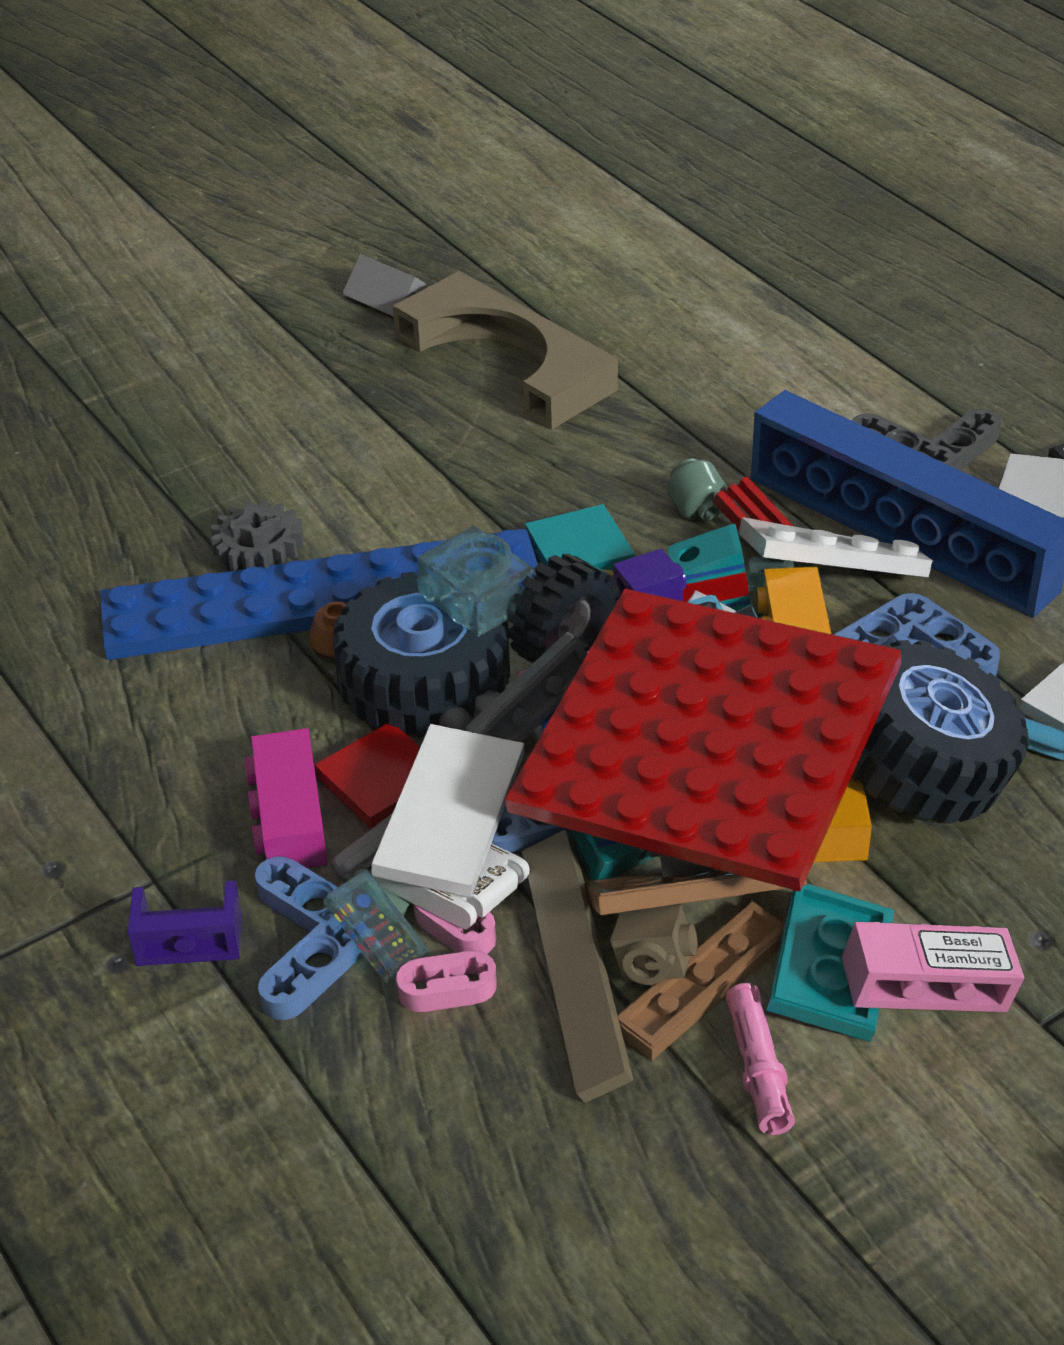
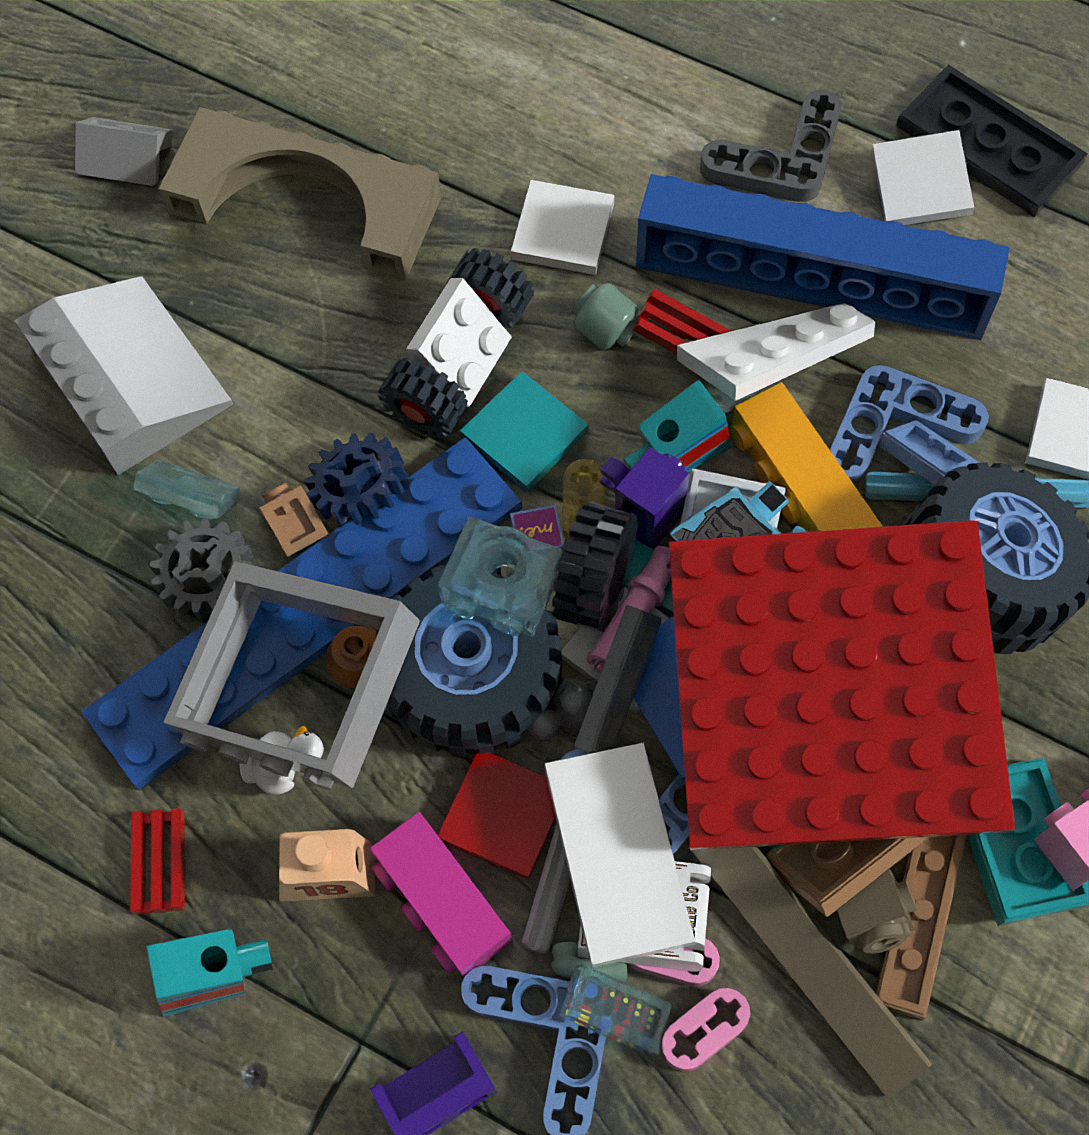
camera: 25 degrees left, 25 degrees up
bright pink pin [726,983,795,1135] -> none
none -> slope [14,276,233,475]
none -> red tile [130,808,185,915]
none -> clear light blue plate [133,459,240,519]
none -> teal torso [147,930,273,1017]
none -> light grey window [163,561,420,790]
none -> white animal [240,726,324,795]
none -> medium nougat bracket [257,483,328,557]
none -> light nougat torso [279,829,376,902]
none -> dark blue gear [304,432,407,525]
none -> plate [378,248,534,437]
none -> white tile [511,180,614,275]

